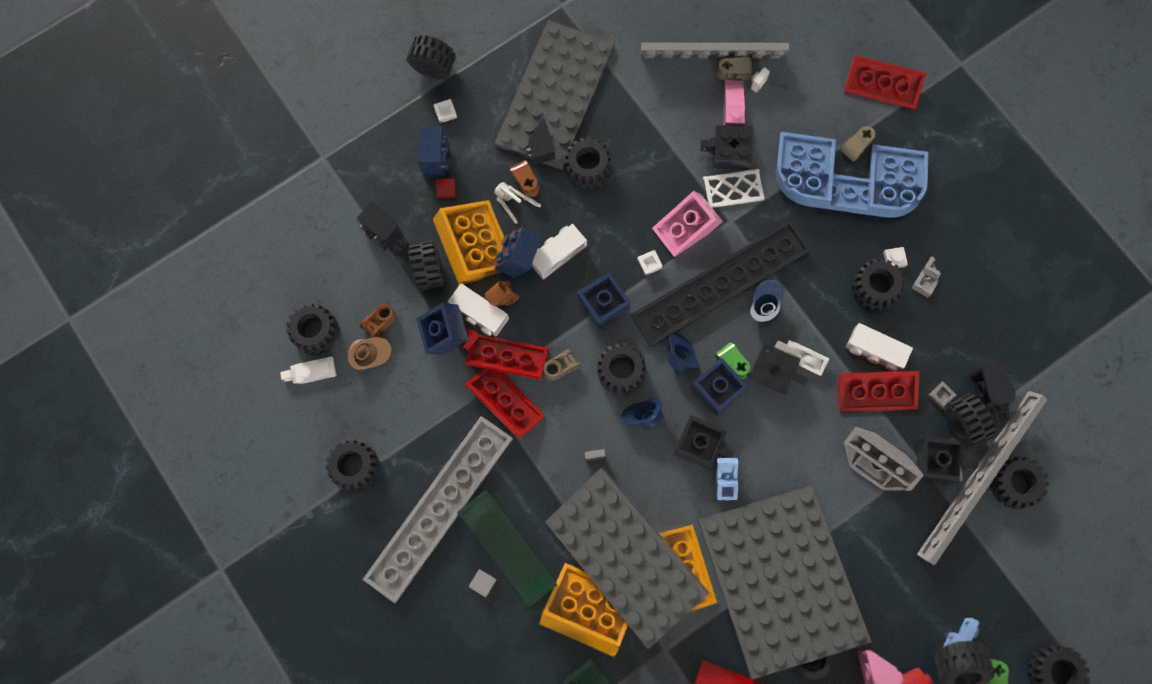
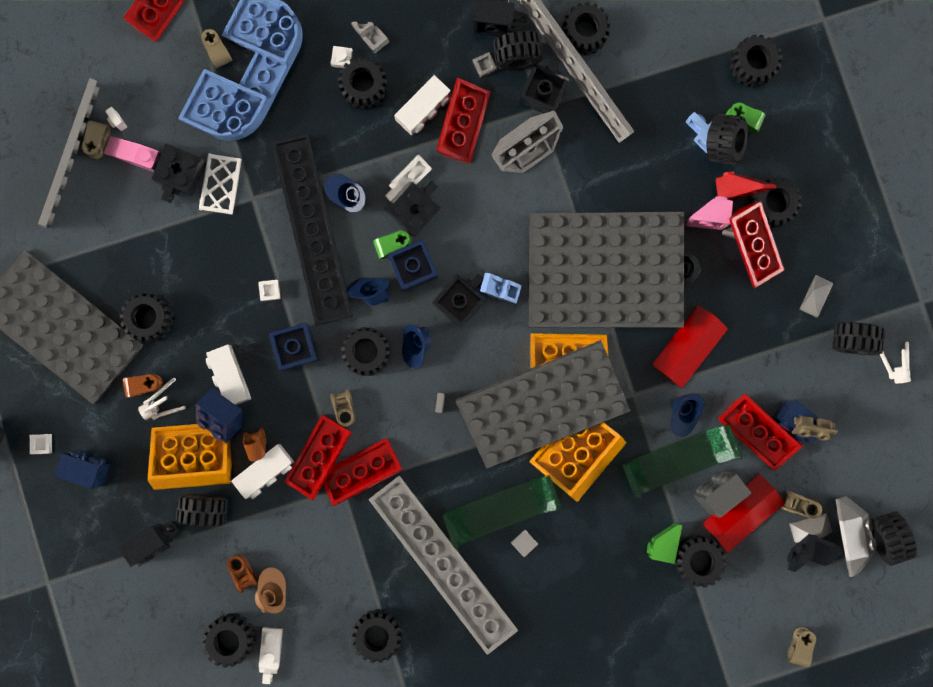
camera: 80 degrees left, 10 degrees up
dark blue brick [416,303,468,355] -> none
red tile [436,178,456,199] -> none
red tile [458,328,479,350] -> none
black slope [526,119,556,165] -> none
bright pink slope [652,191,723,257] -> none

